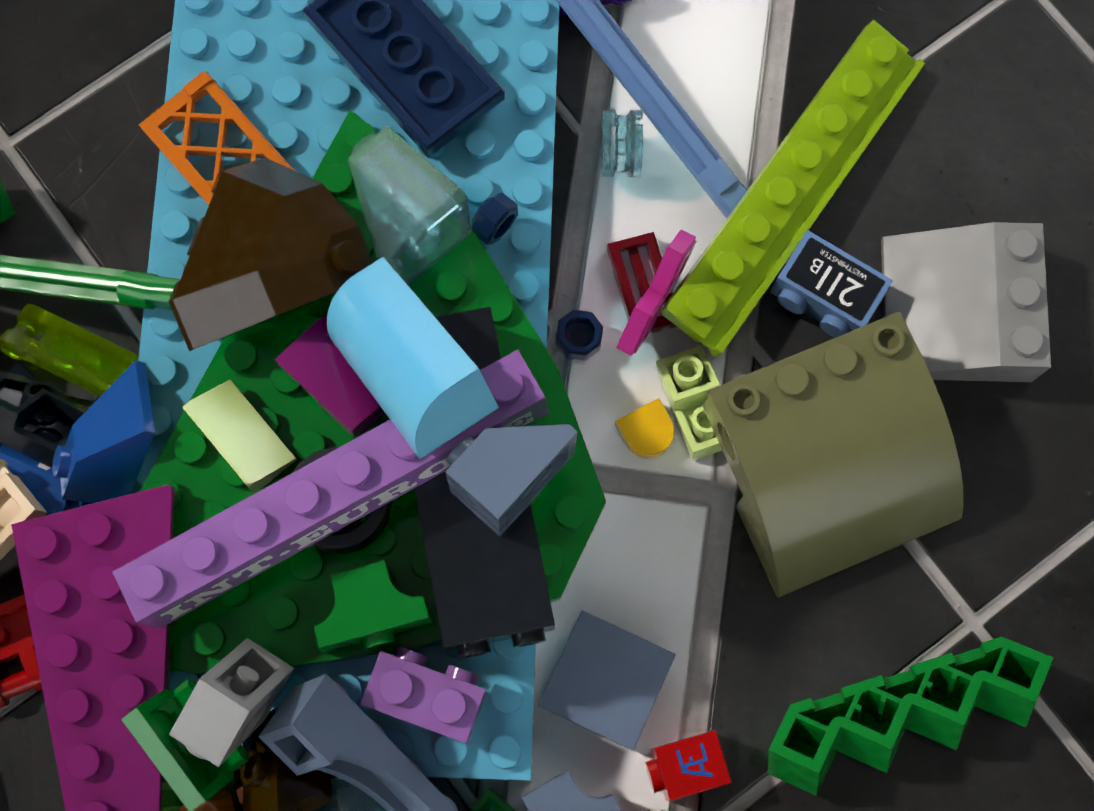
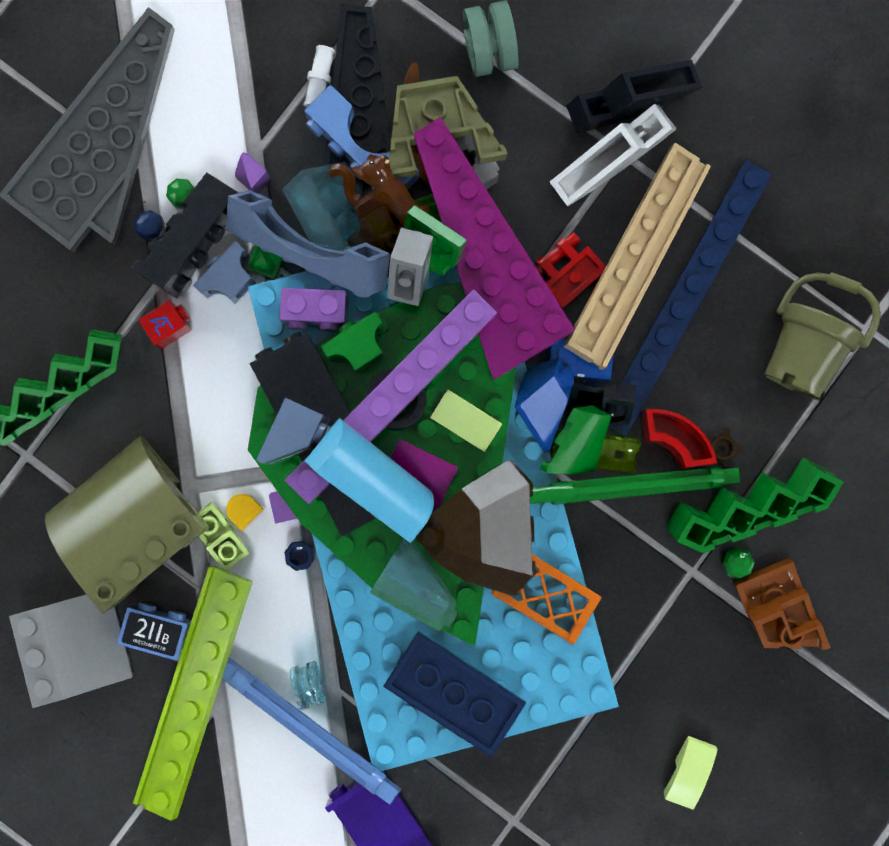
camera: 165 degrees right, 10 degrees up
dark blue tile [472,192,518,245] -> none
sand blue tile [538,610,676,751] -> none
dark red tile [607,232,677,333] -> none
dark pink tile [616,229,697,356] -> none
none -> medium lavender slope [269,491,297,524]
none -> green slope [540,405,611,474]

